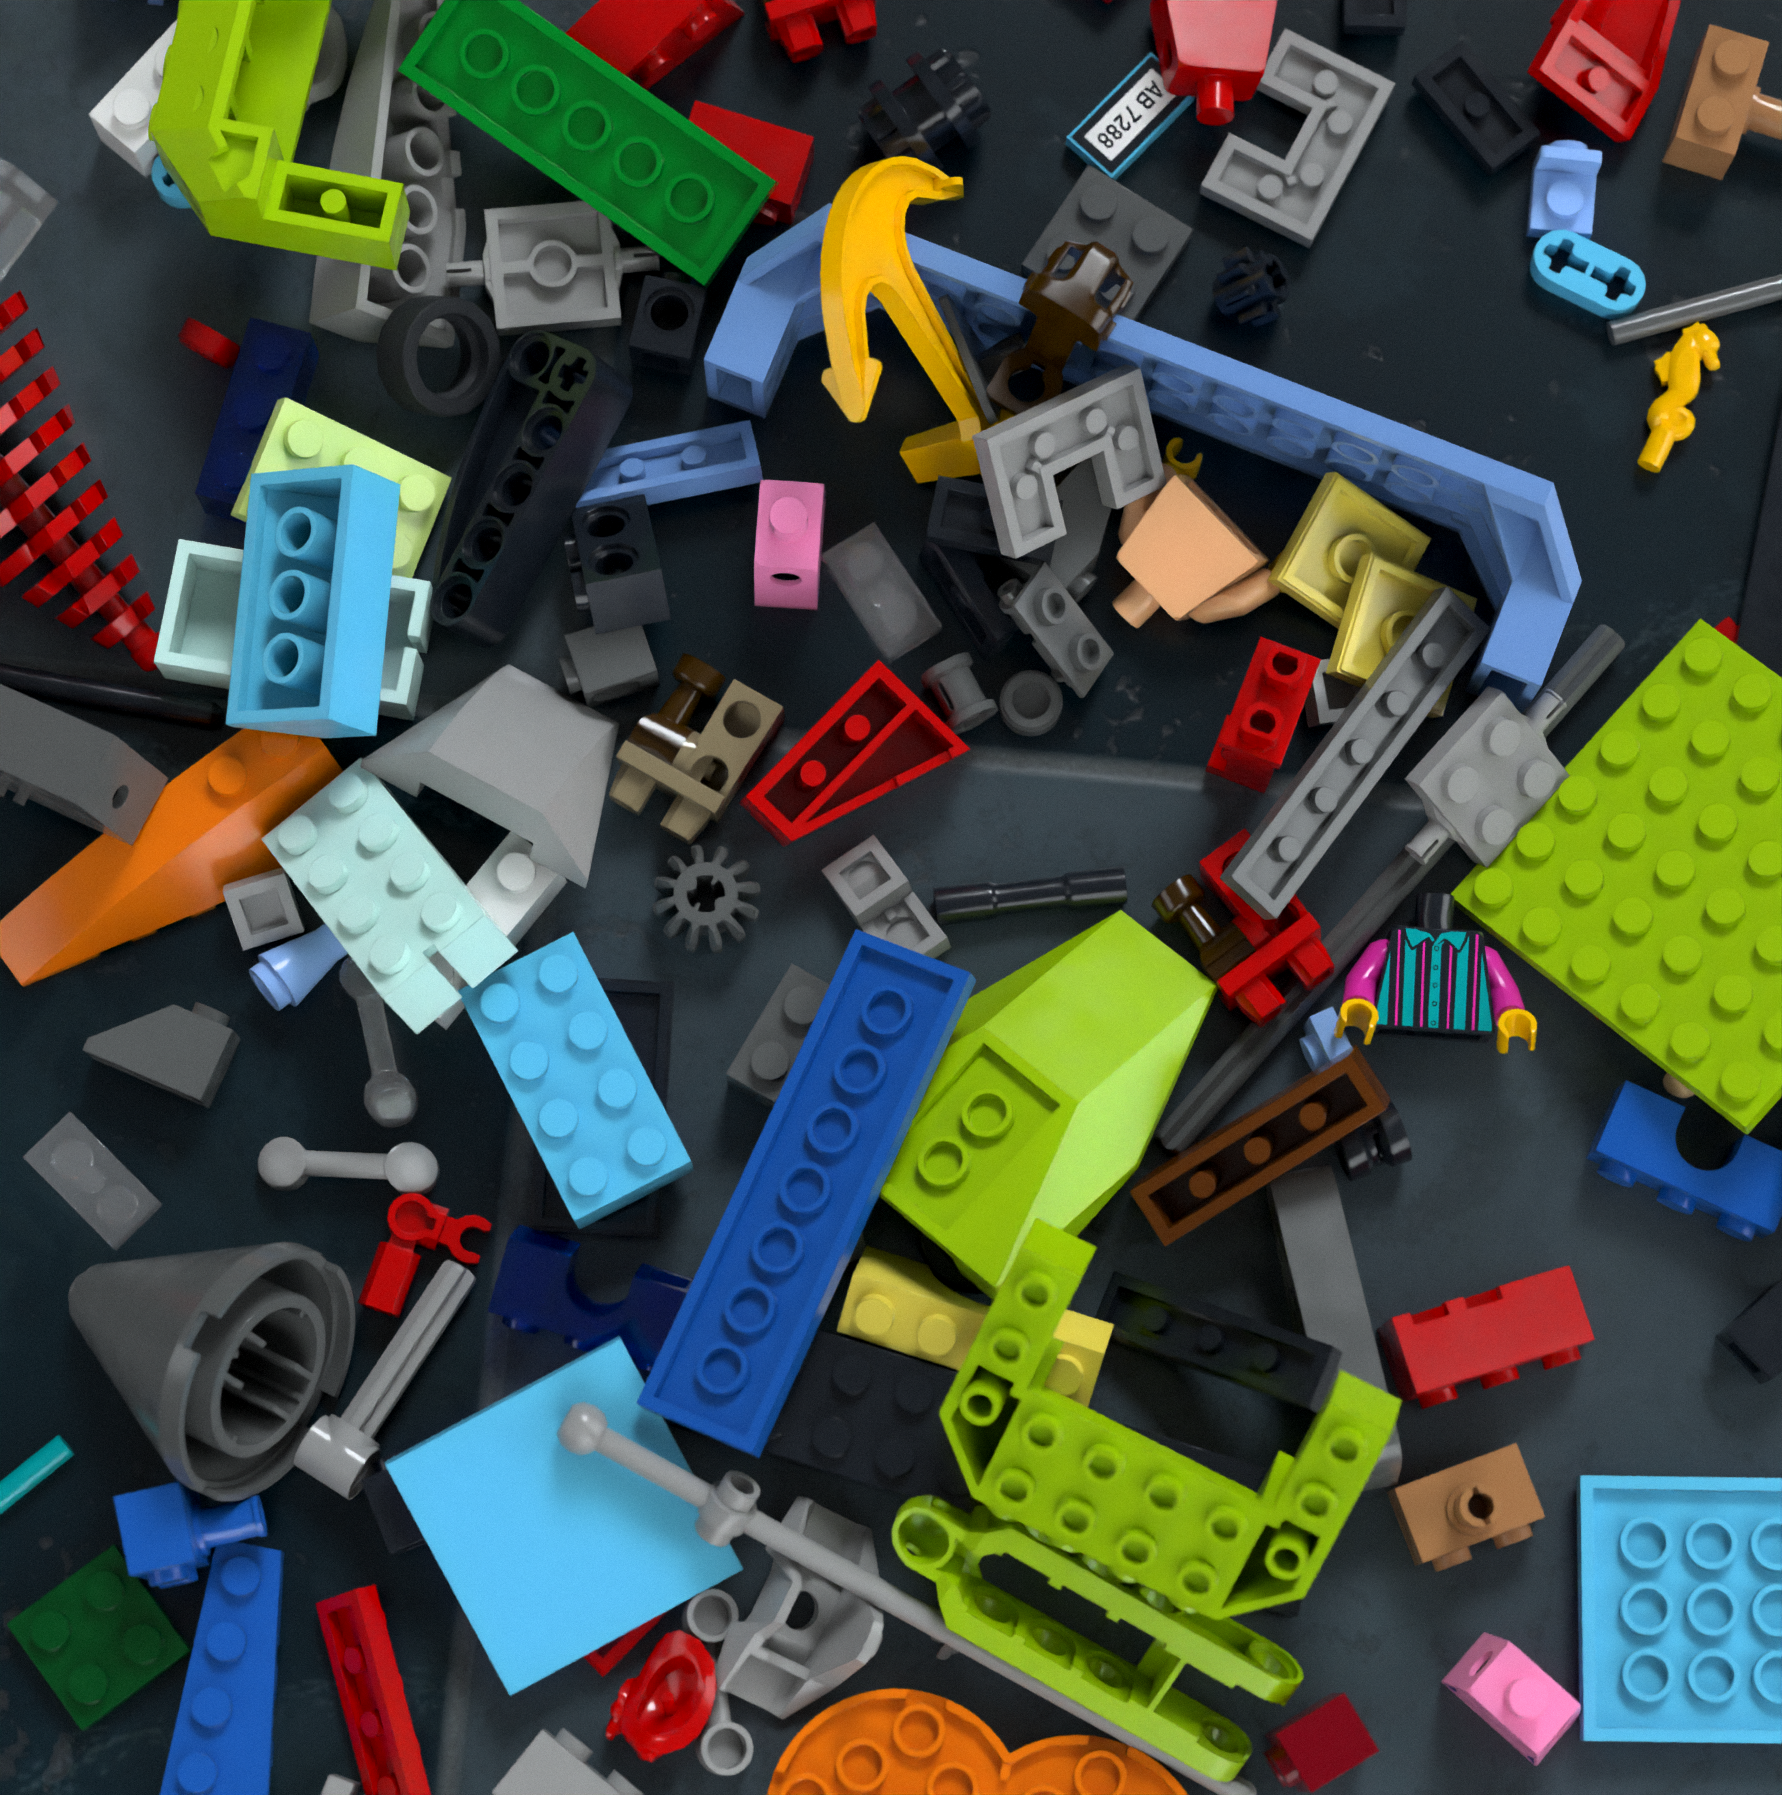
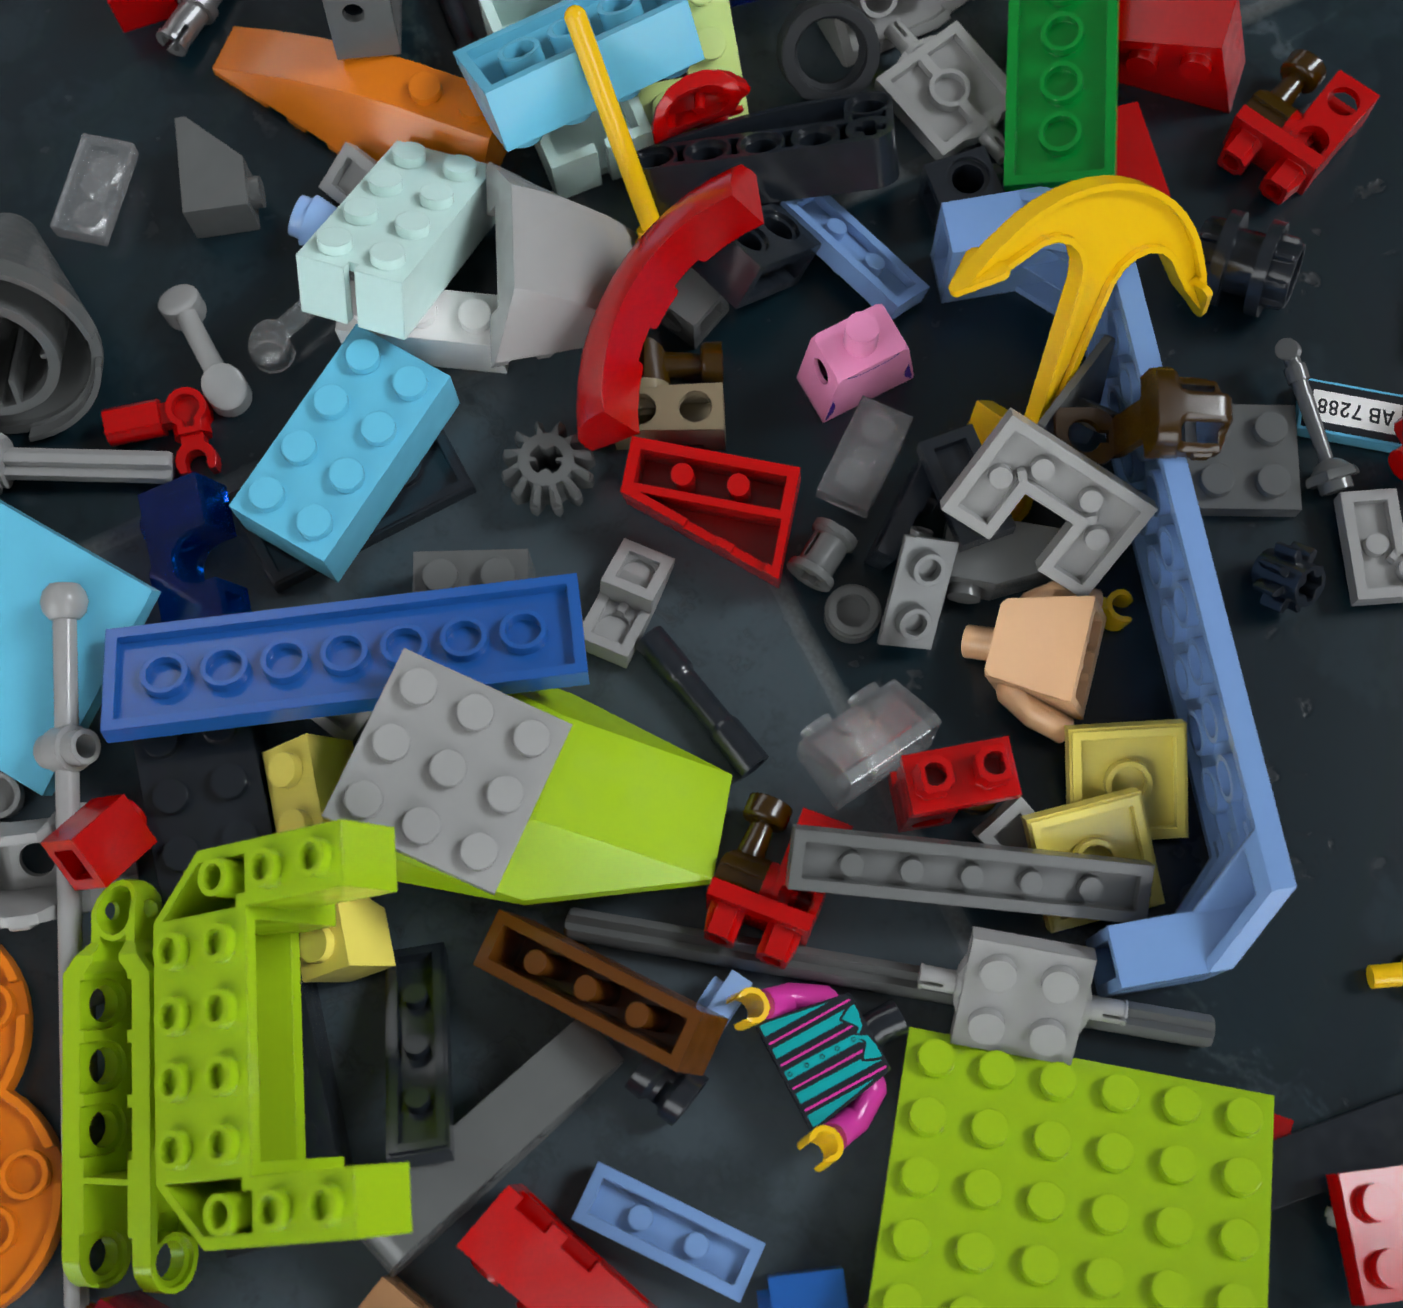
camera: 65 degrees right, 5 degrees down
none -> red brick [40,794,158,890]
none -> light grey plate [322,648,572,895]
none -> yellow piece [564,5,660,244]
none -> medium blue plate [571,1161,766,1303]
none -> red brick [576,164,764,451]
none -> red hat [651,69,751,144]
none -> clear slope [797,679,942,811]
none -> dark grey piece [1275,338,1360,497]

